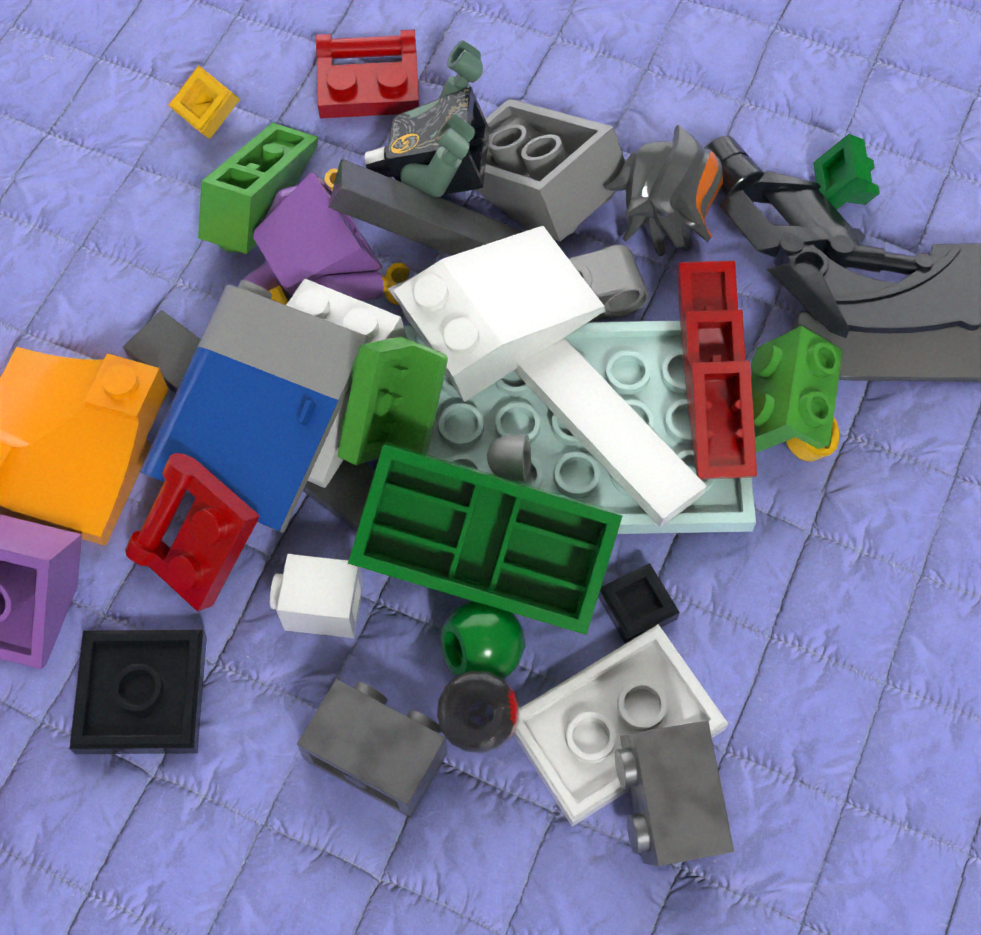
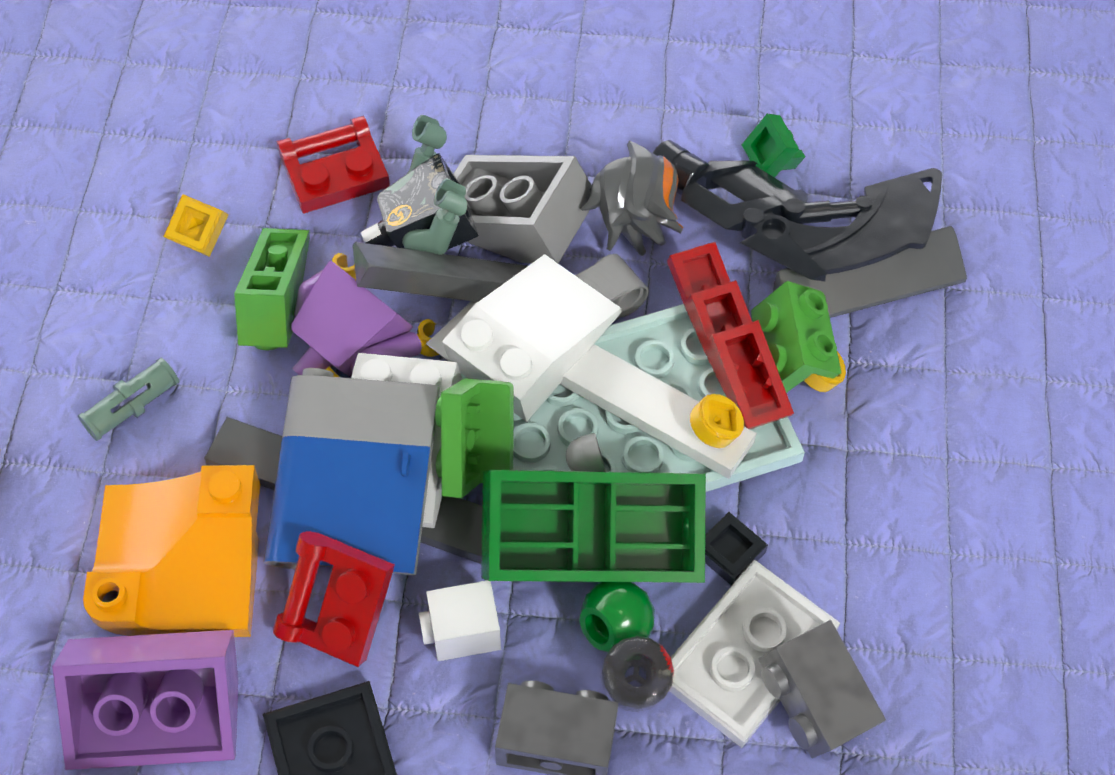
camera: 20 degrees left, 5 degrees down
none -> sand green pin [78,357,180,441]
none -> yellow tile [690,394,744,448]

